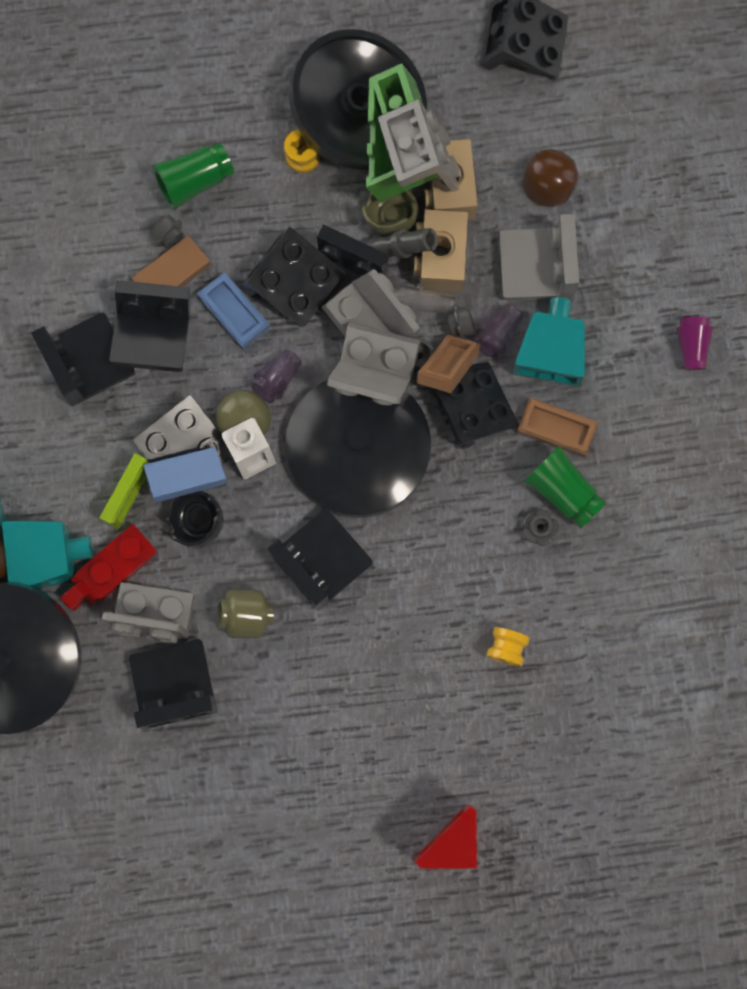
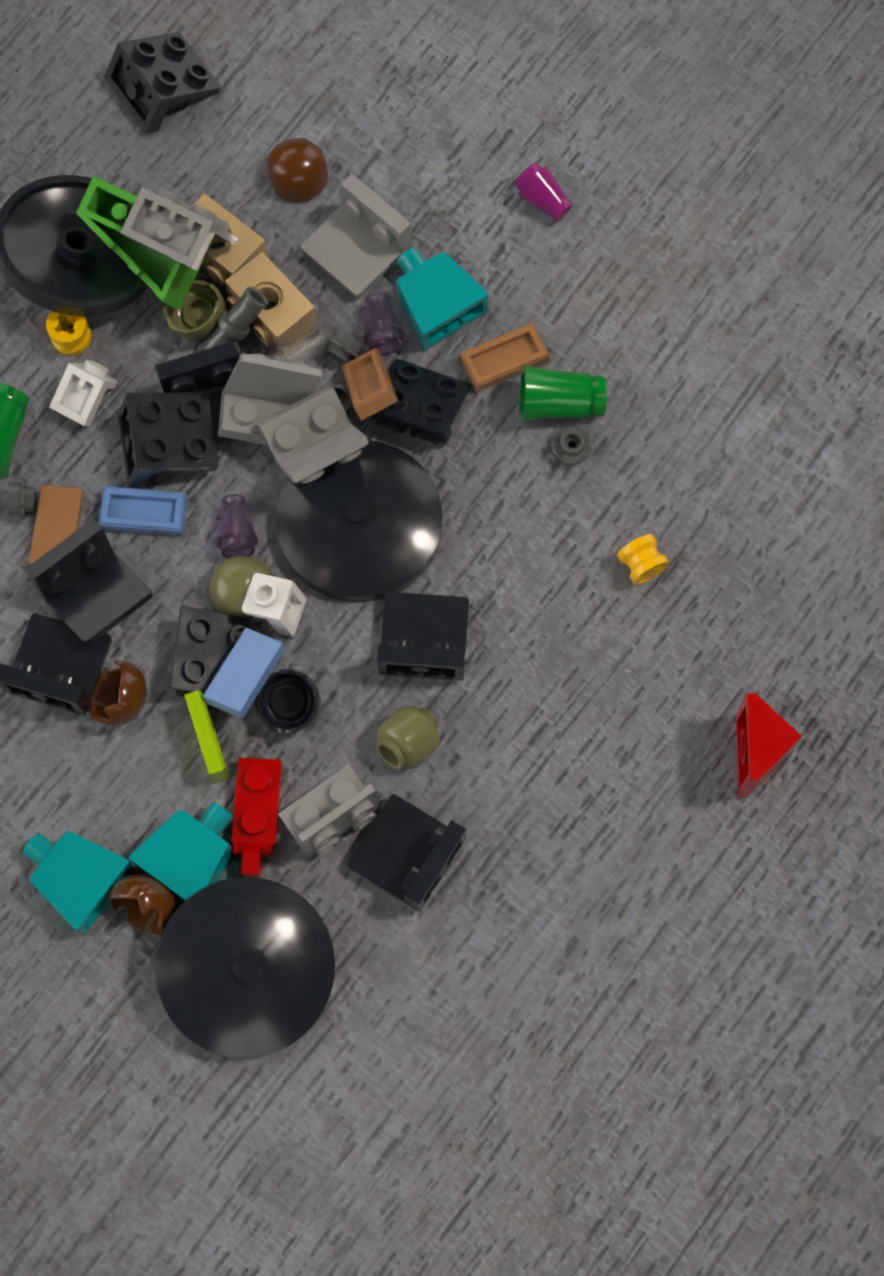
camera: 45 degrees left, 5 degrees down
none -> white bracket [49,359,118,426]
none -> reddish brown hair [90,660,147,726]

